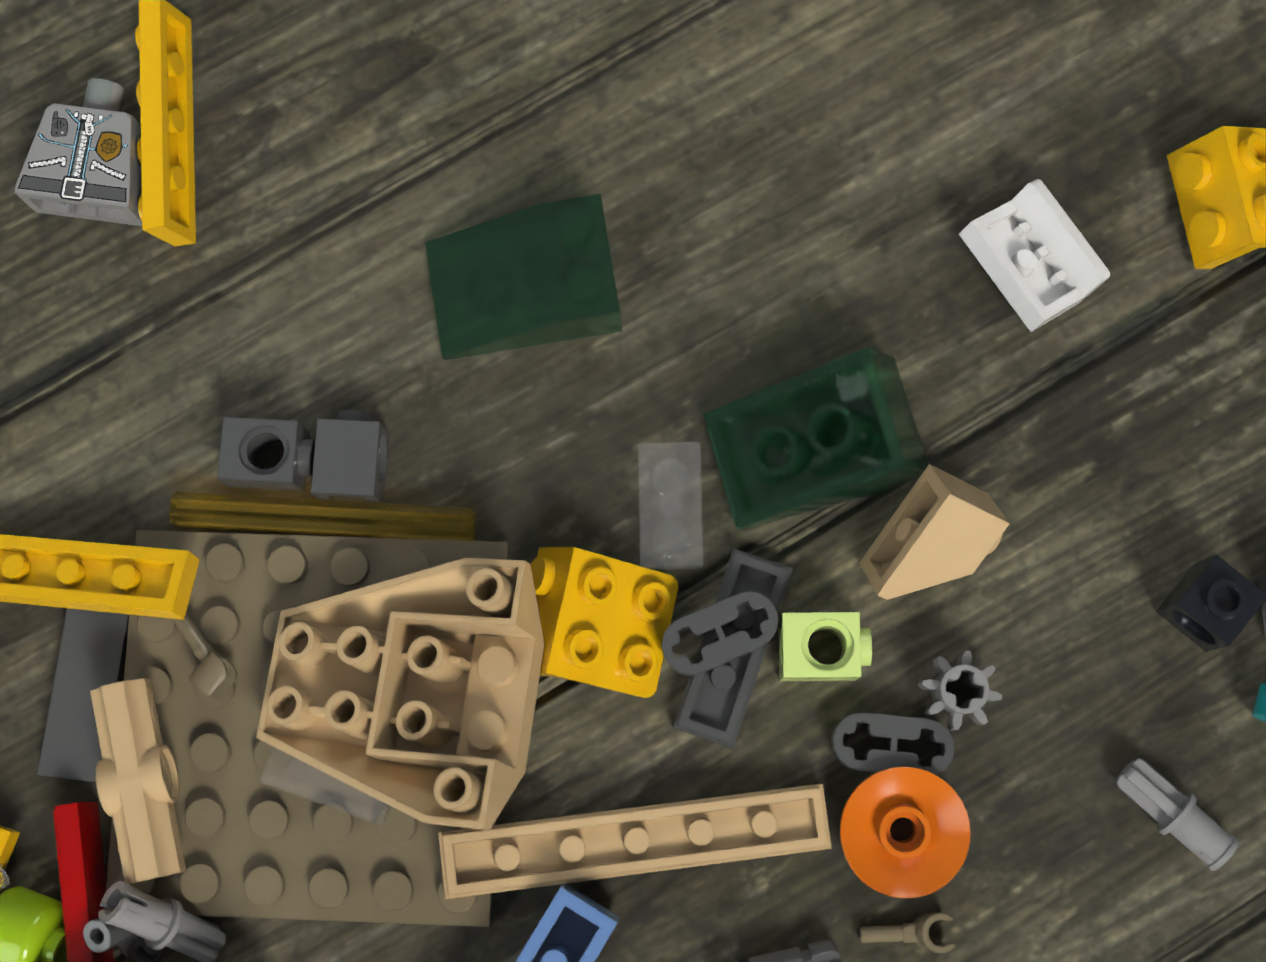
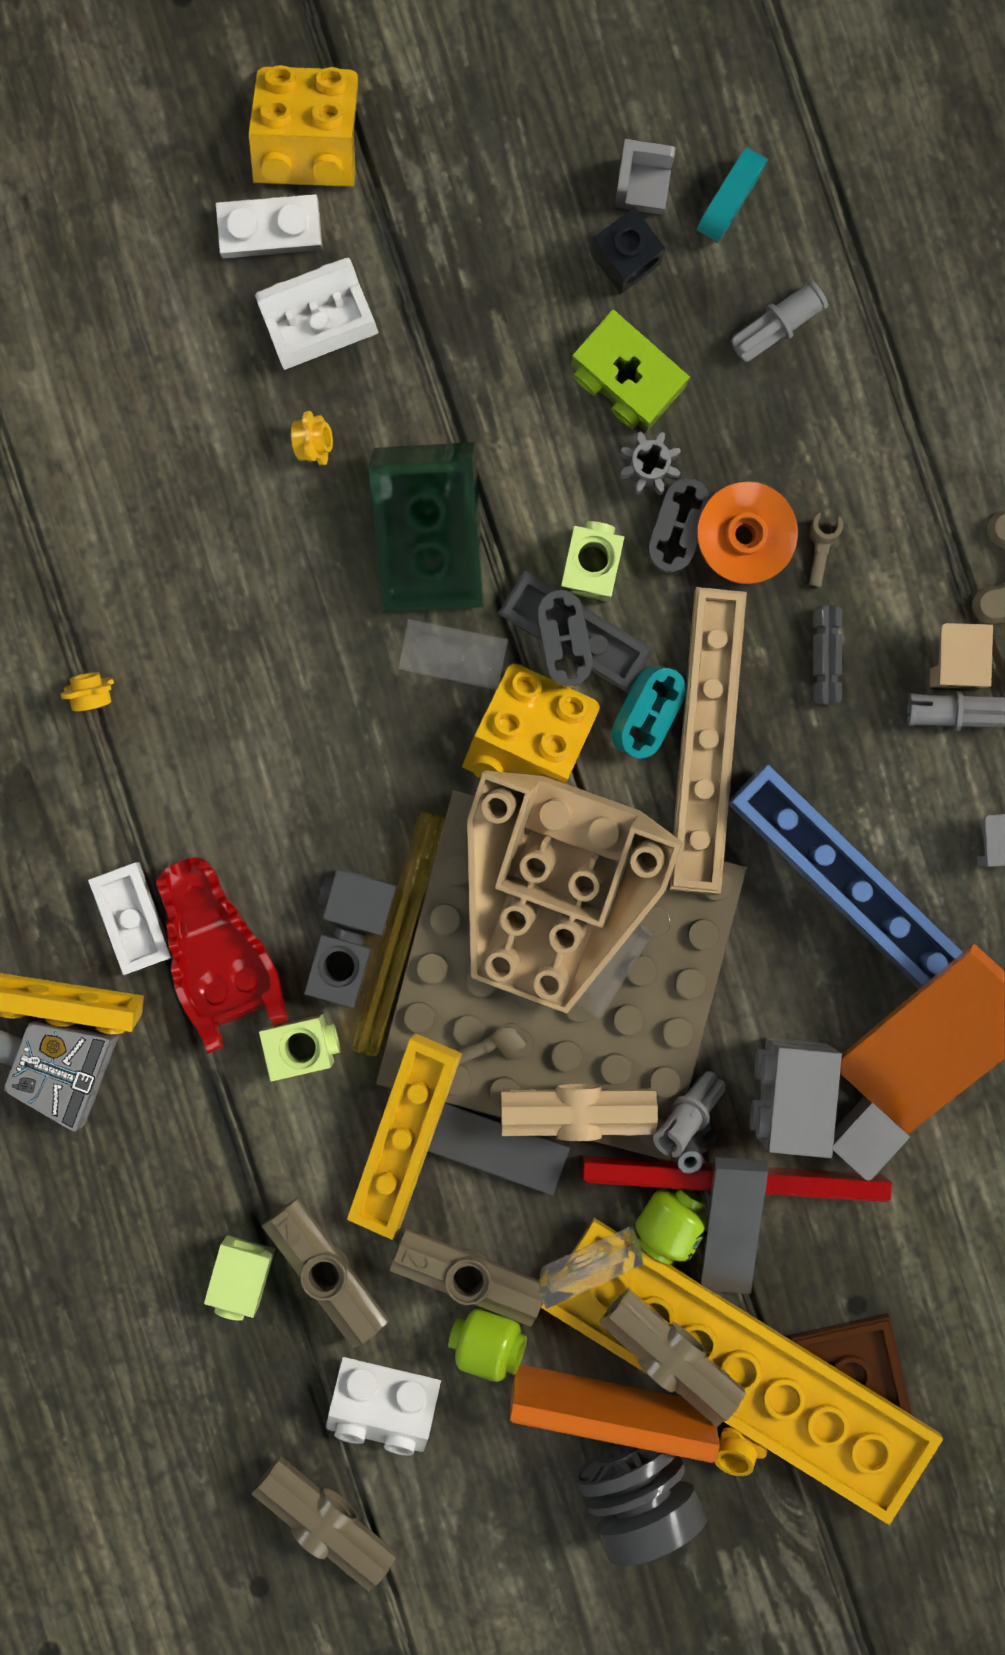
camera: 85 degrees left, 10 degrees up
clear green slope [425,194,622,360] -> none
tan slope [859,464,1010,600] -> none
none -> yellow plate [60,672,114,711]
none -> white plate [88,862,172,975]
none -> red animal [156,857,289,1054]
none -> white plate [216,194,323,259]
none -> yellowish green brick [259,1013,340,1082]
none -> yellow plate [291,411,333,466]
none -> lime brick [571,309,690,432]
none -> teal beam [611,665,686,759]

